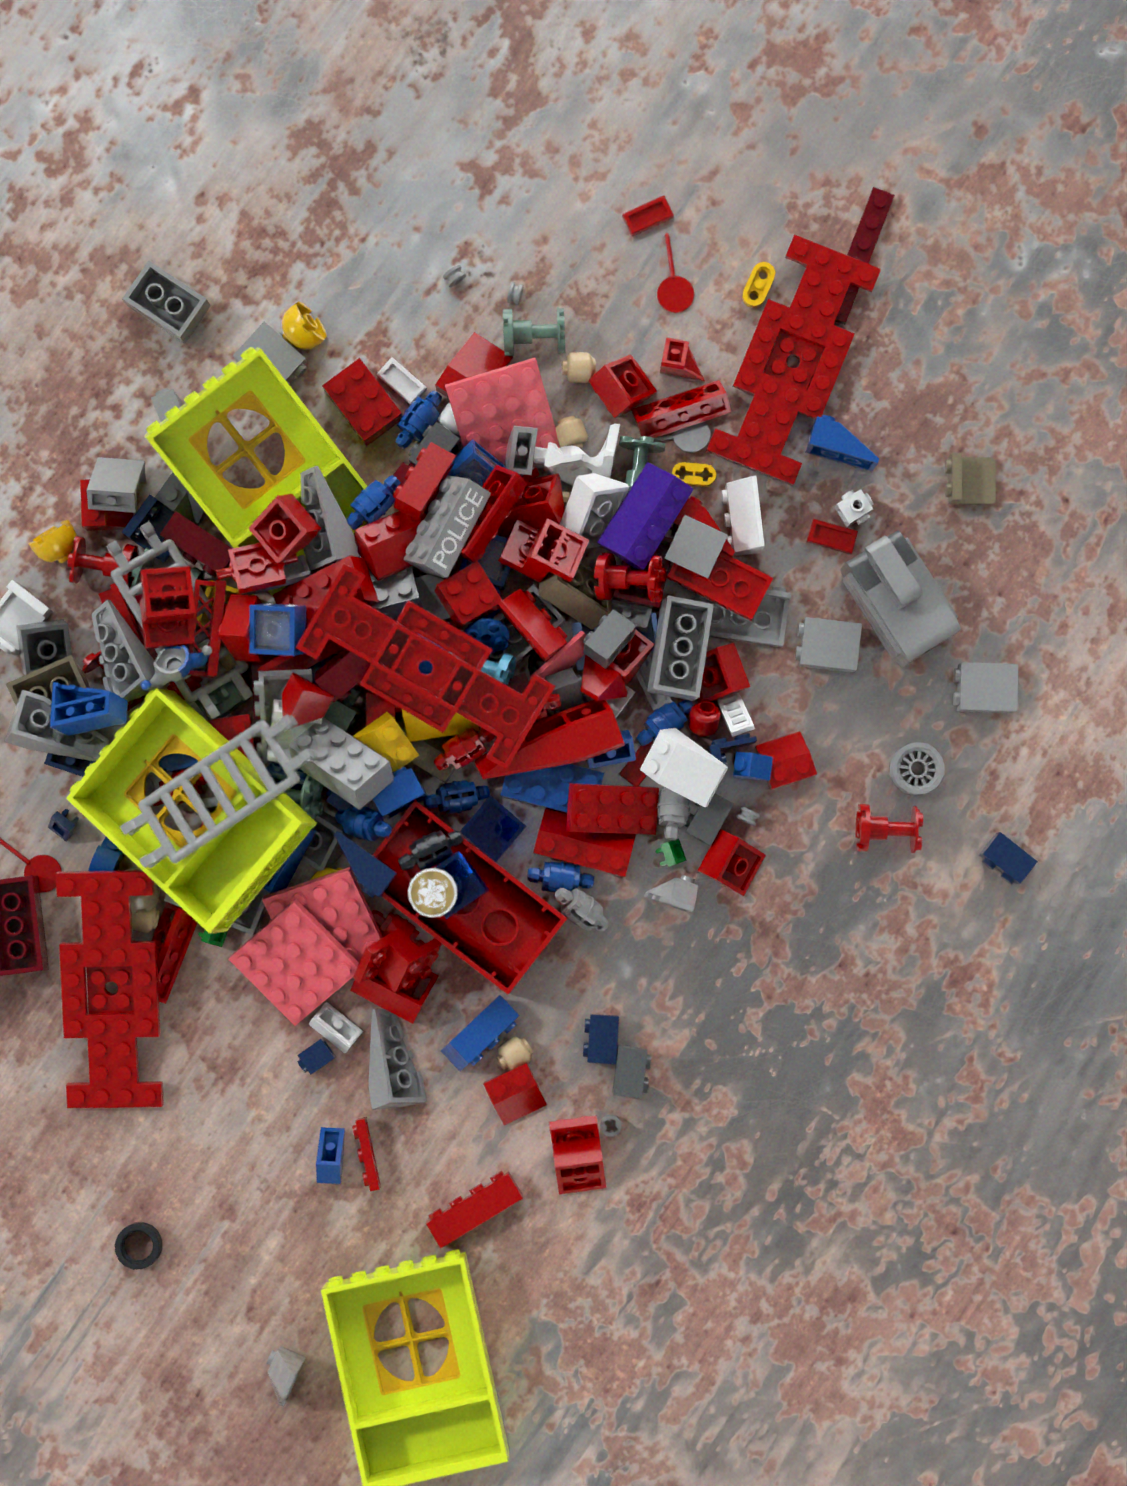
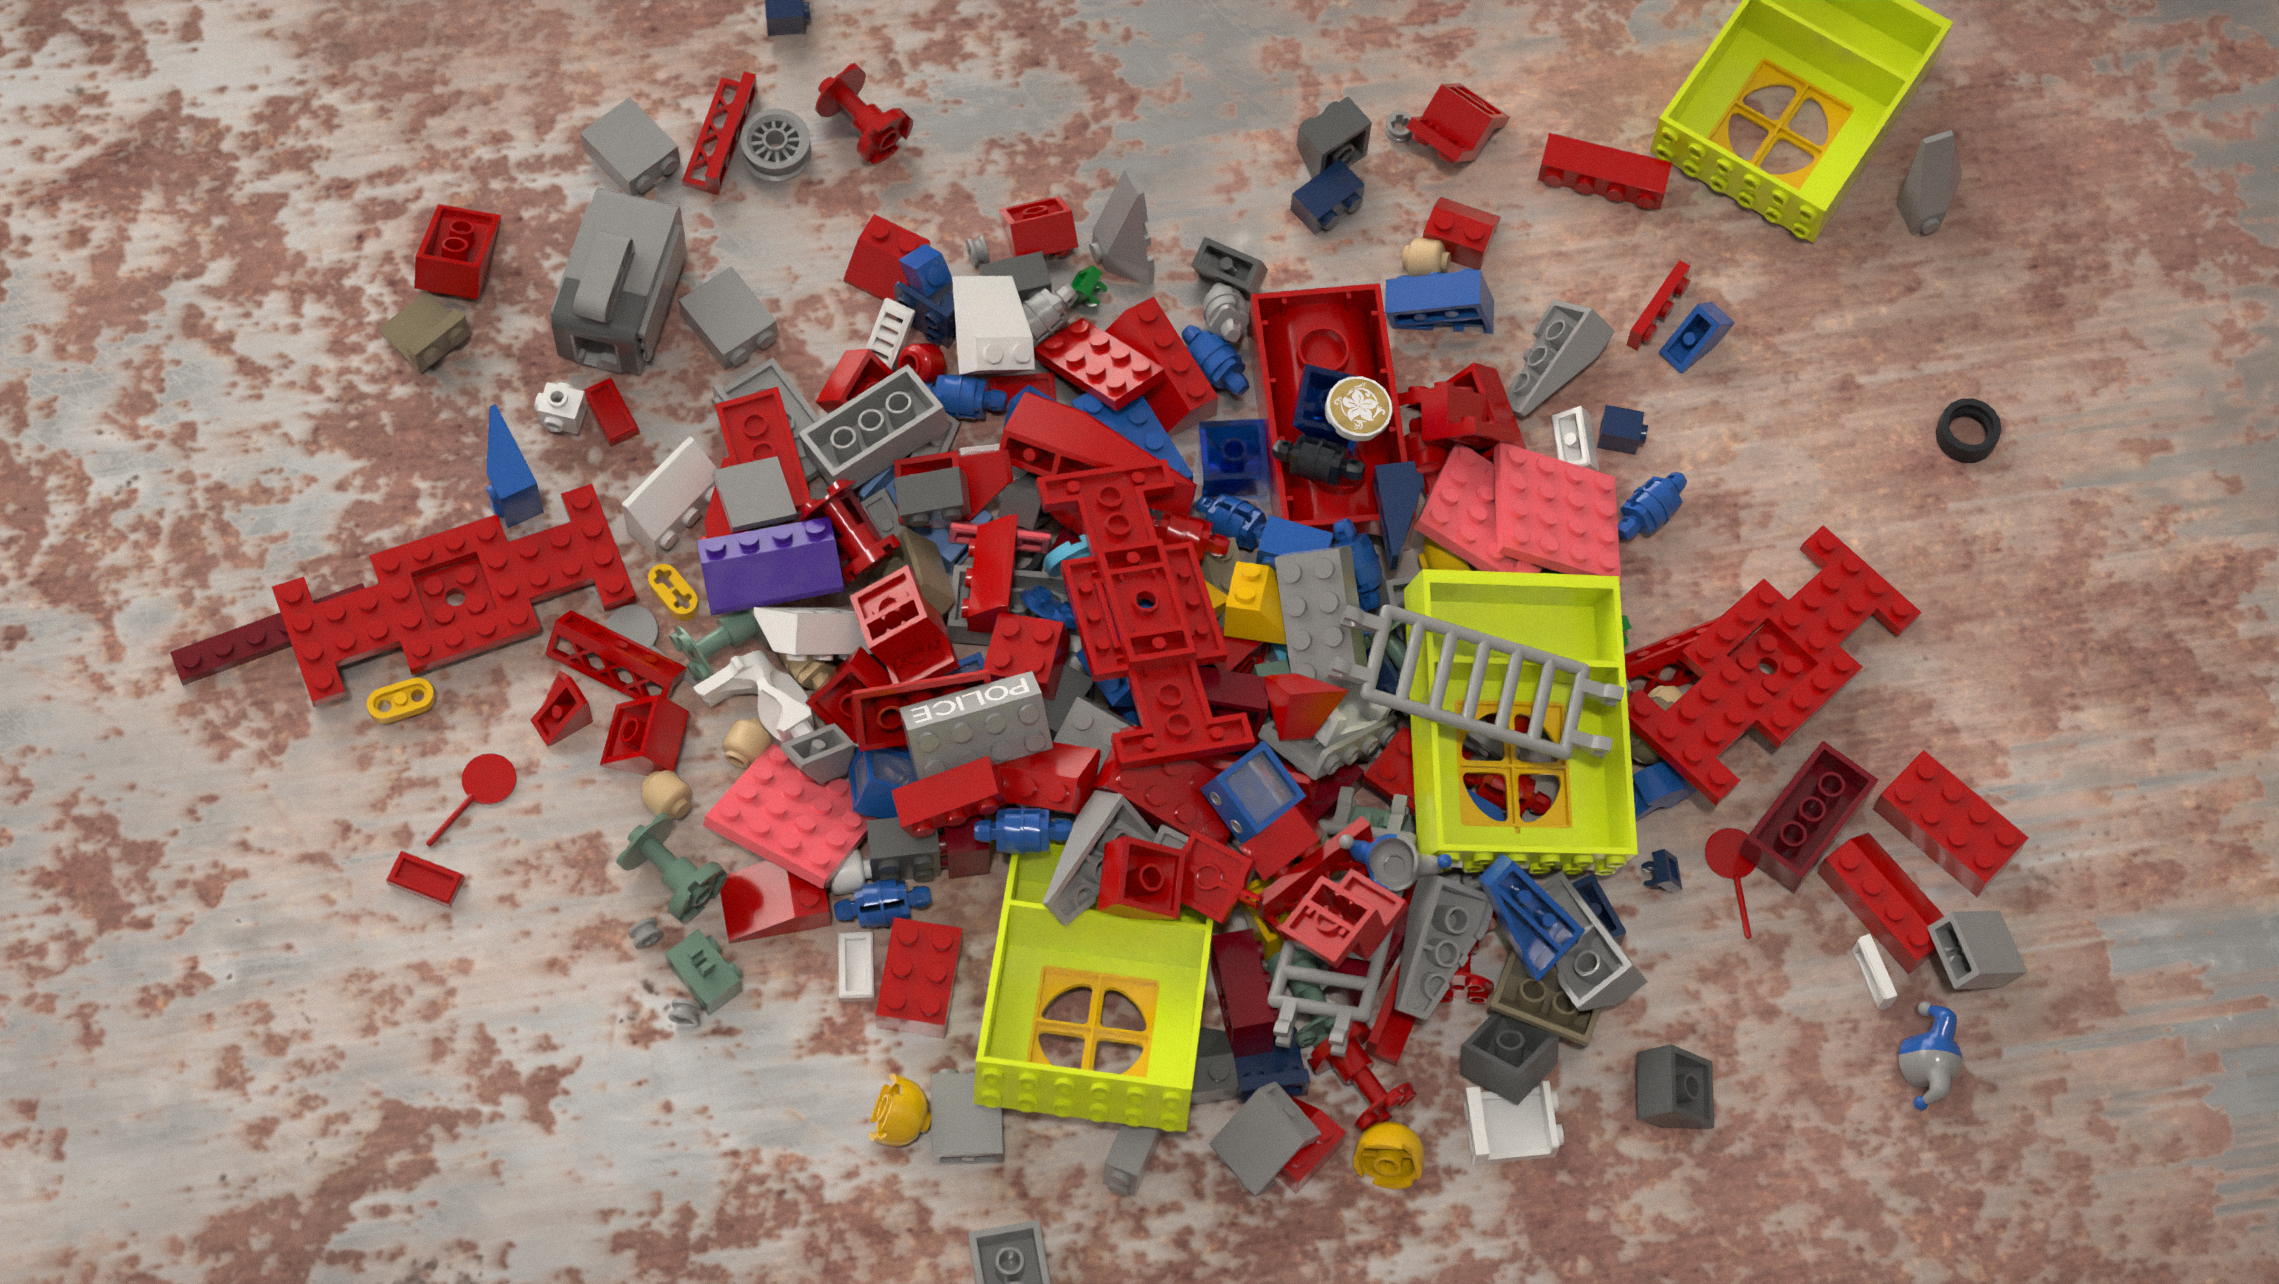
camera: 140 degrees left, 20 degrees down
none -> red slope [414,204,501,299]
none -> sand green brick [665,929,743,1016]
none -> red fence [682,71,758,195]
none -> dark grey brick [1191,237,1268,297]
none -> blue piece [1617,472,1687,540]

